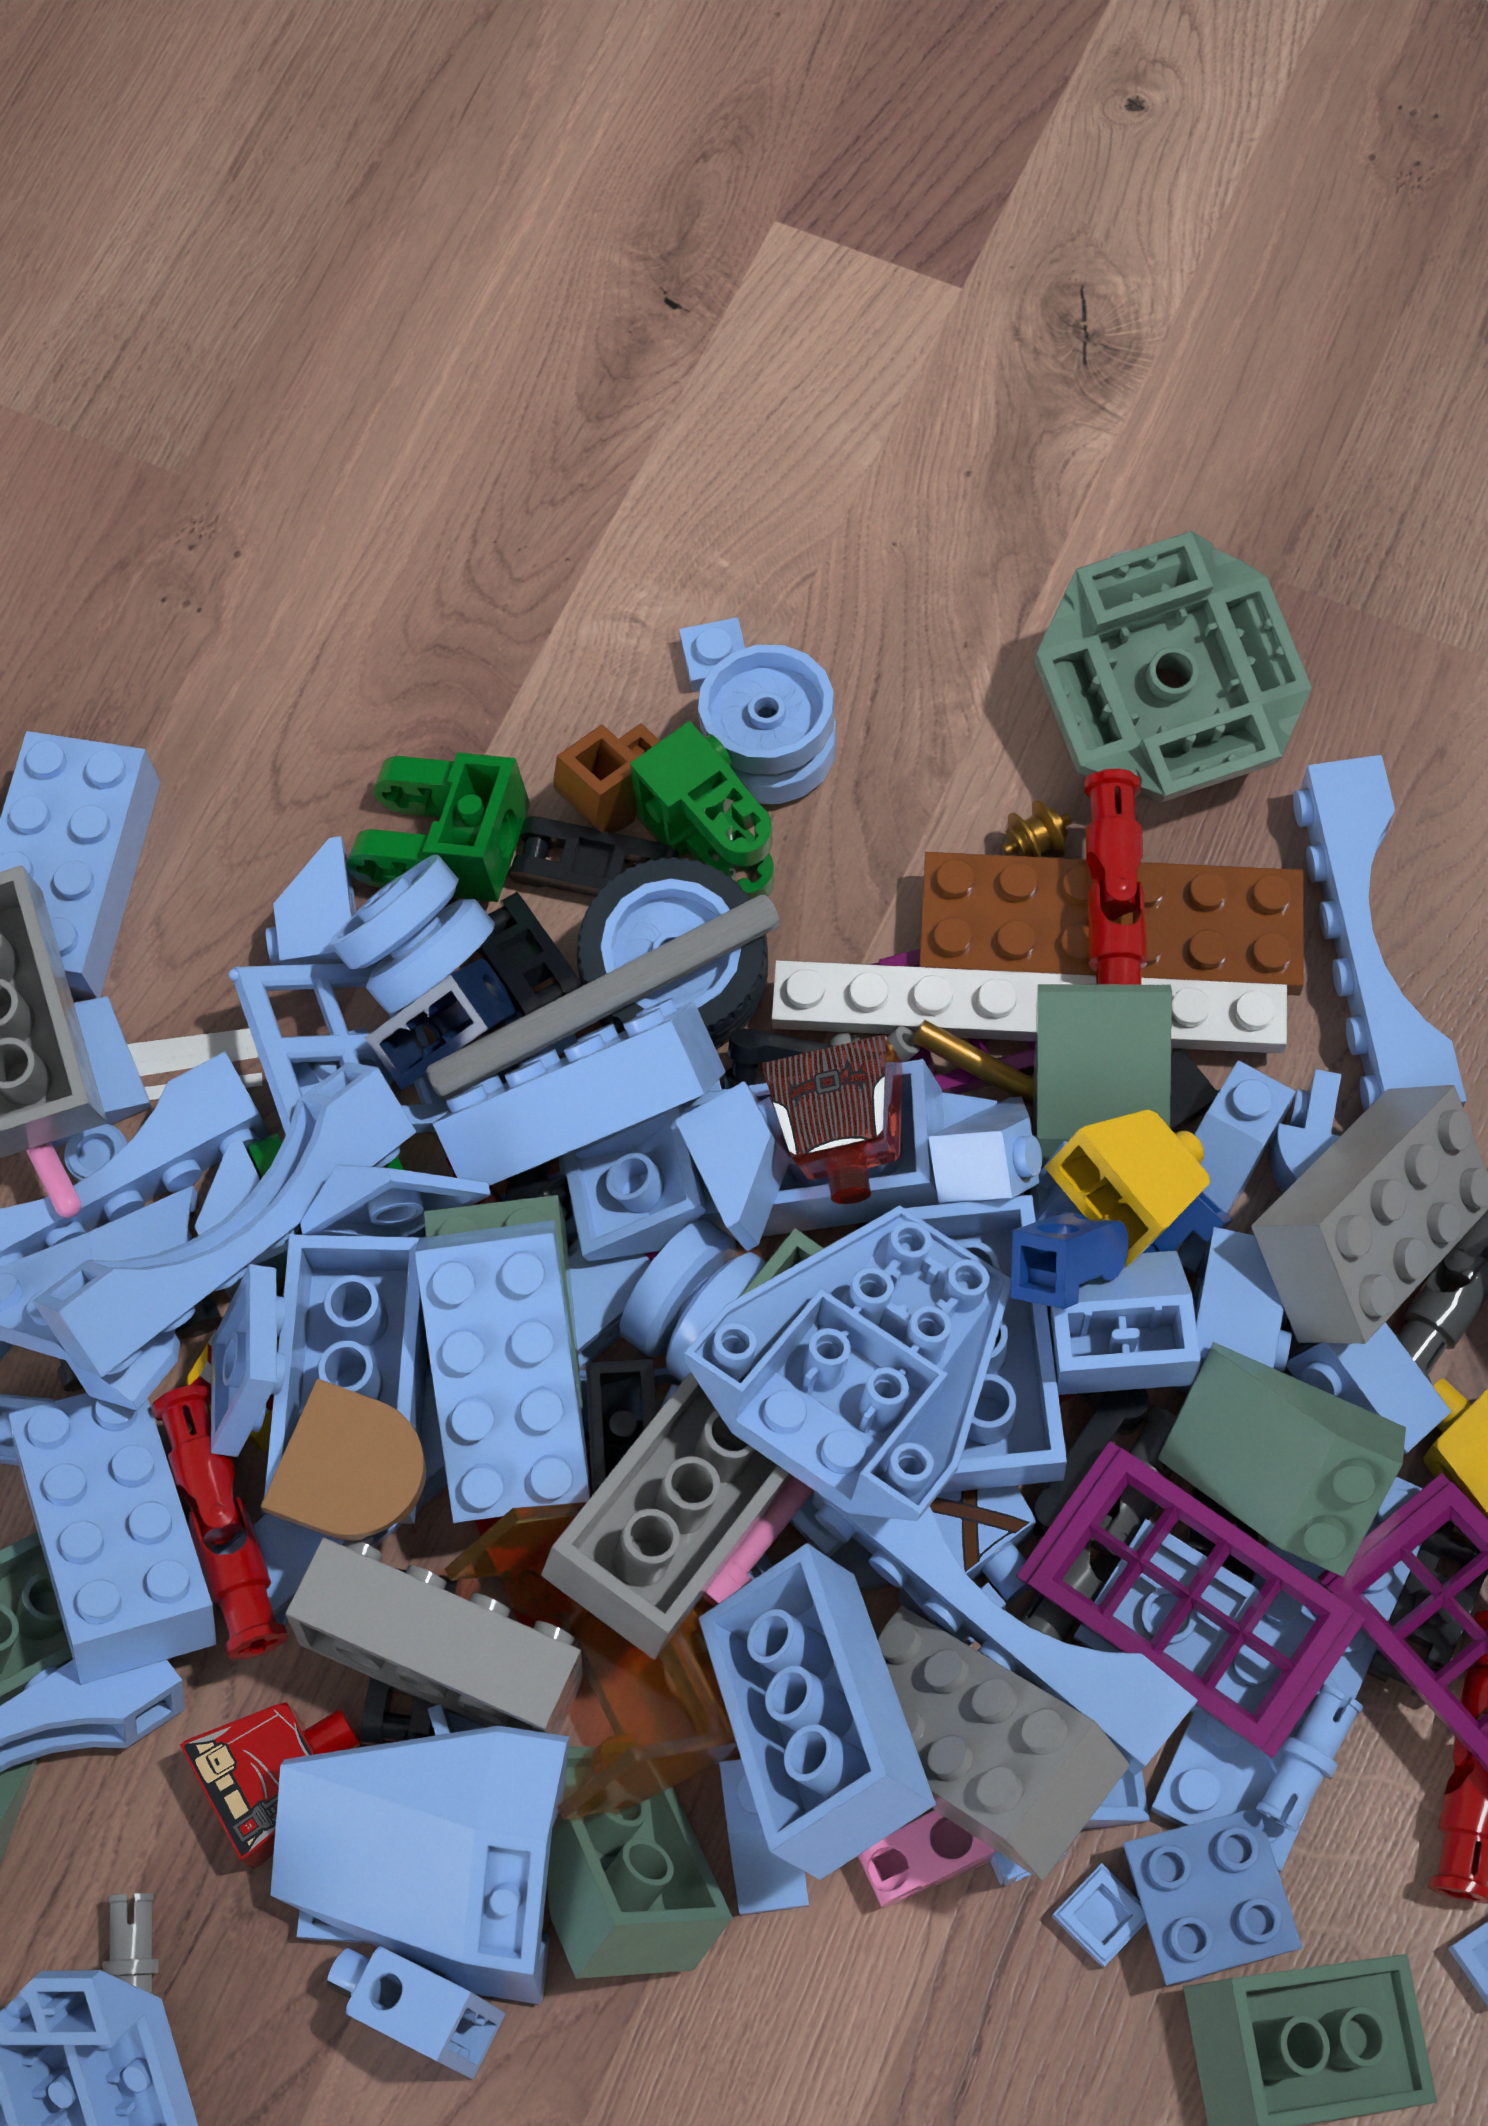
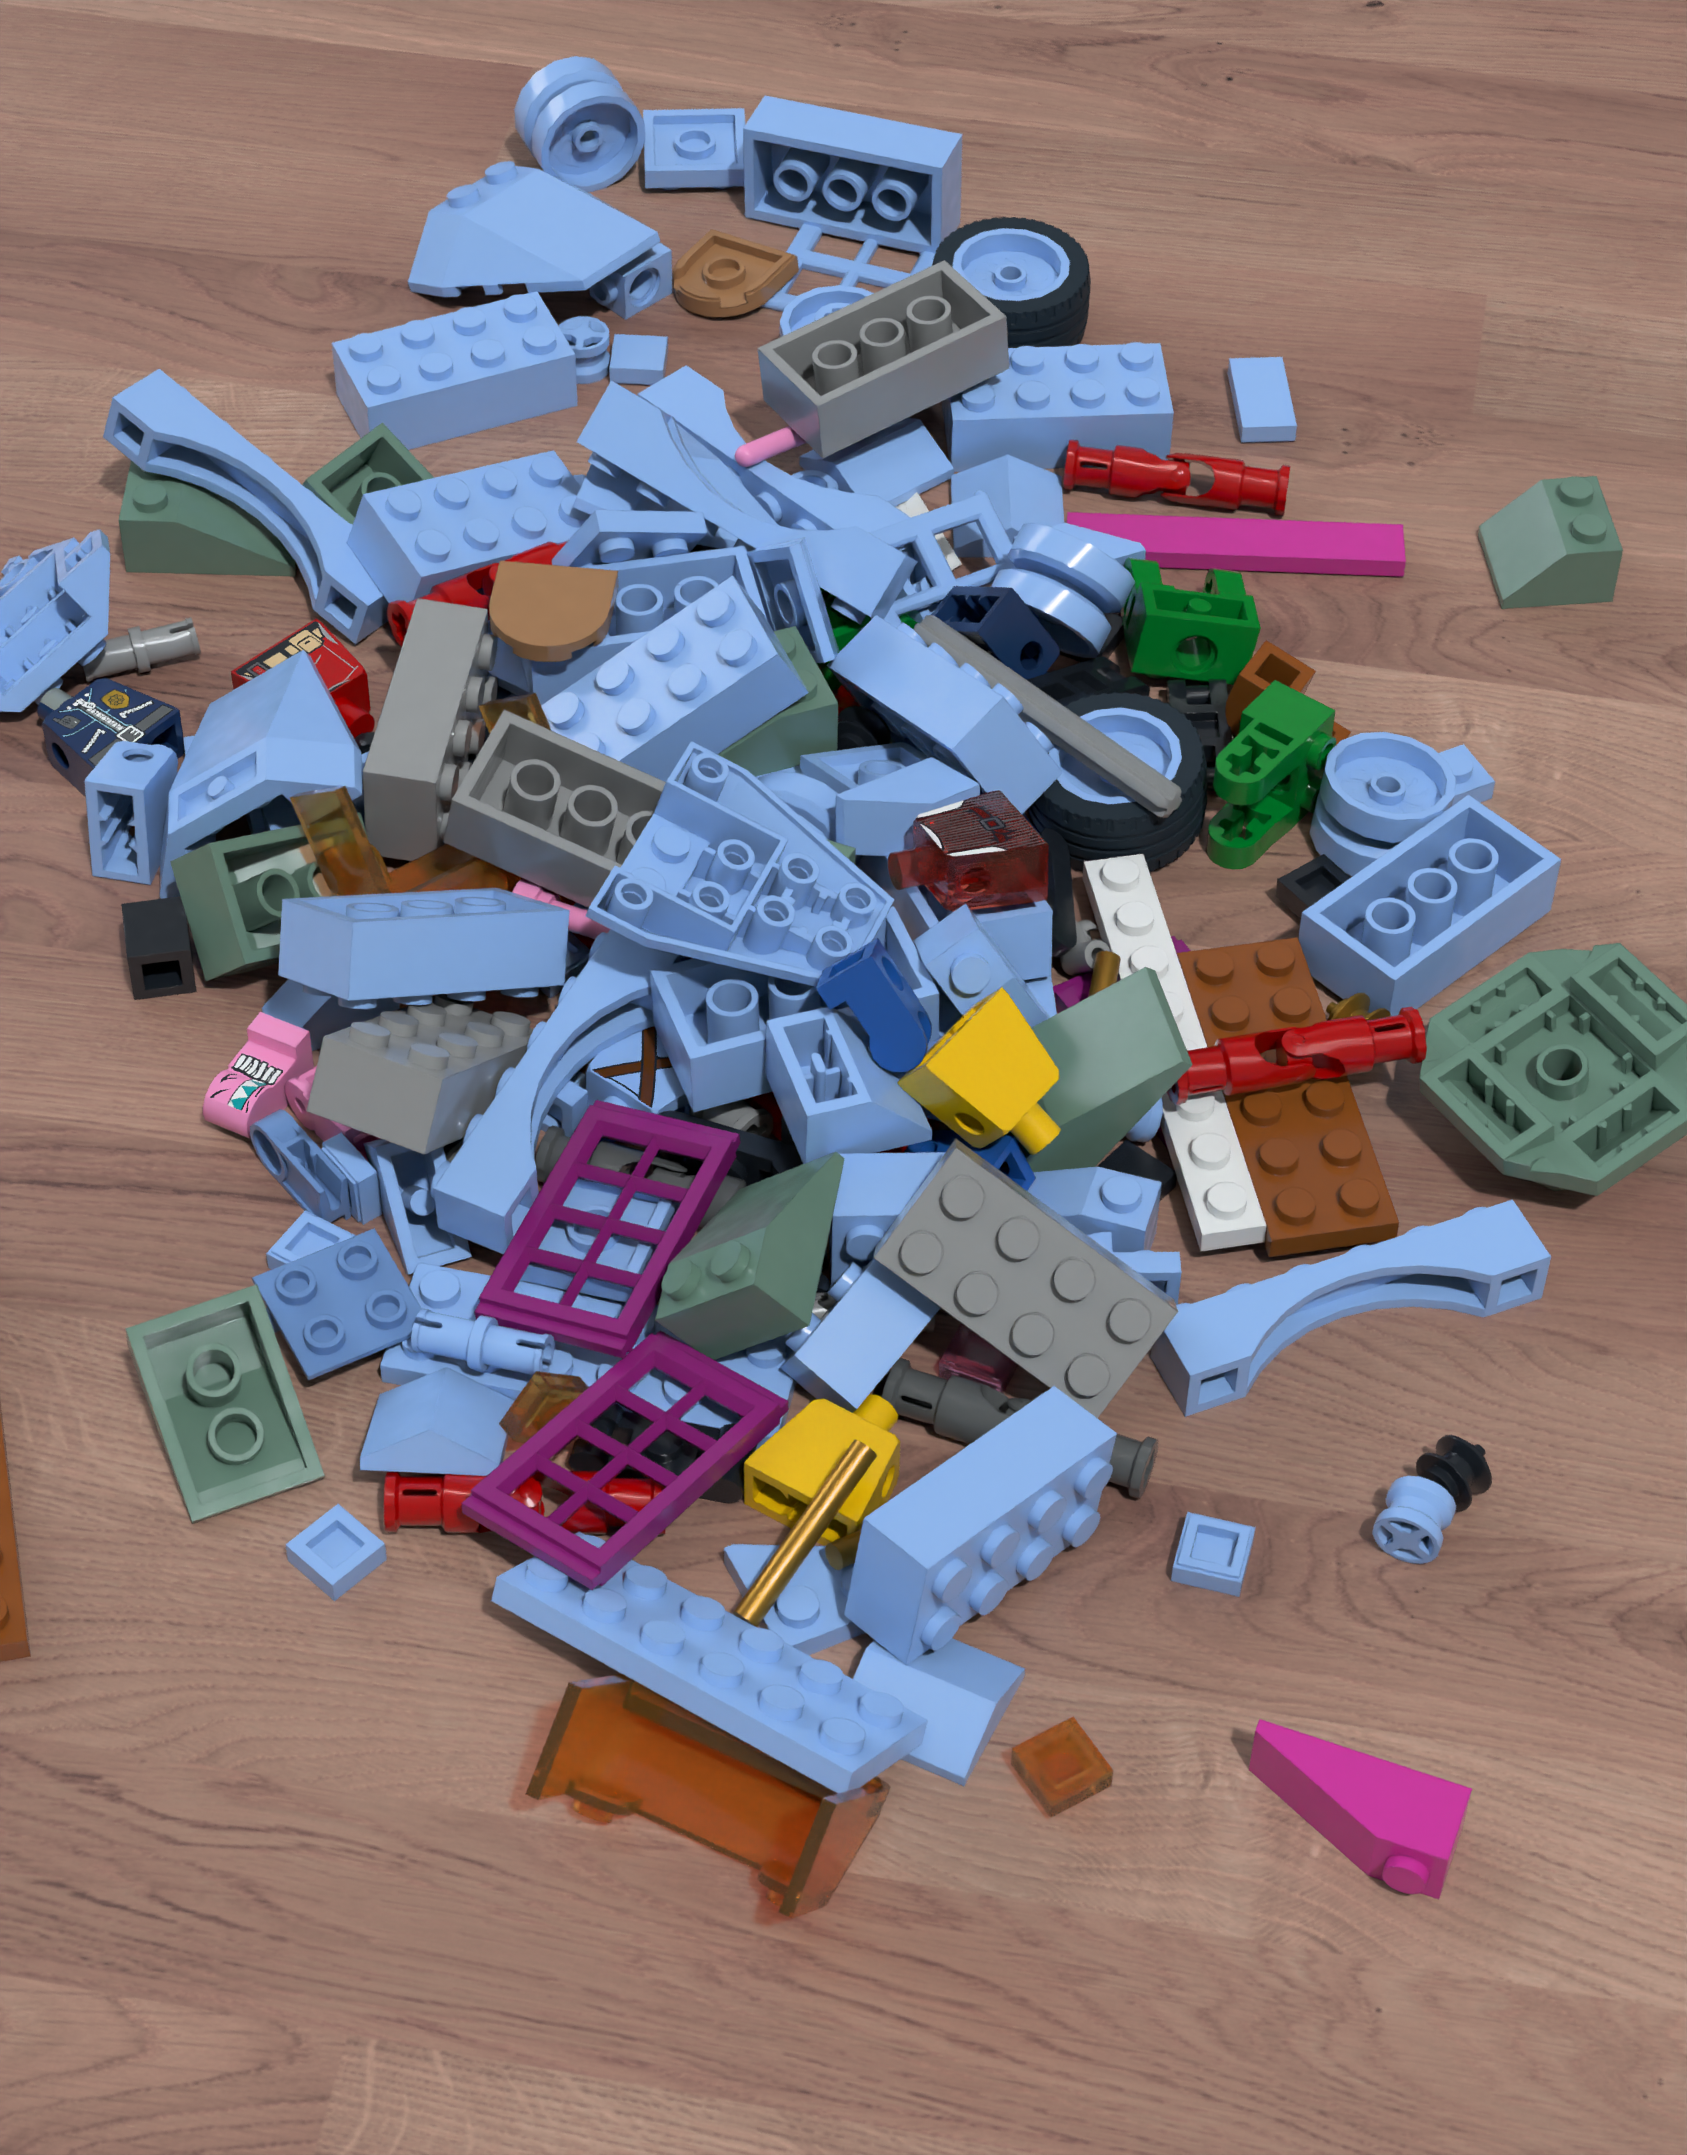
camera: 70 degrees right, 20 degrees down
none -> dark blue torso [37,678,185,797]
none -> black brick [121,896,197,1000]
none -> bright pink leg [203,1012,314,1139]
none -> medium blue piece [250,1109,351,1222]
none -> light blue slope [360,1367,515,1476]
none -> clear orange plate [499,1371,589,1443]
none -> light blue slope [951,454,1064,558]
none -> red piece [1063,439,1291,516]
none -> dark pink tile [1066,512,1406,577]
none -> light blue tile [1228,357,1297,443]
none -> black plate [1275,854,1351,919]
none -> light blue brick [1298,795,1561,1016]
none -> sand green slope [1478,476,1623,609]

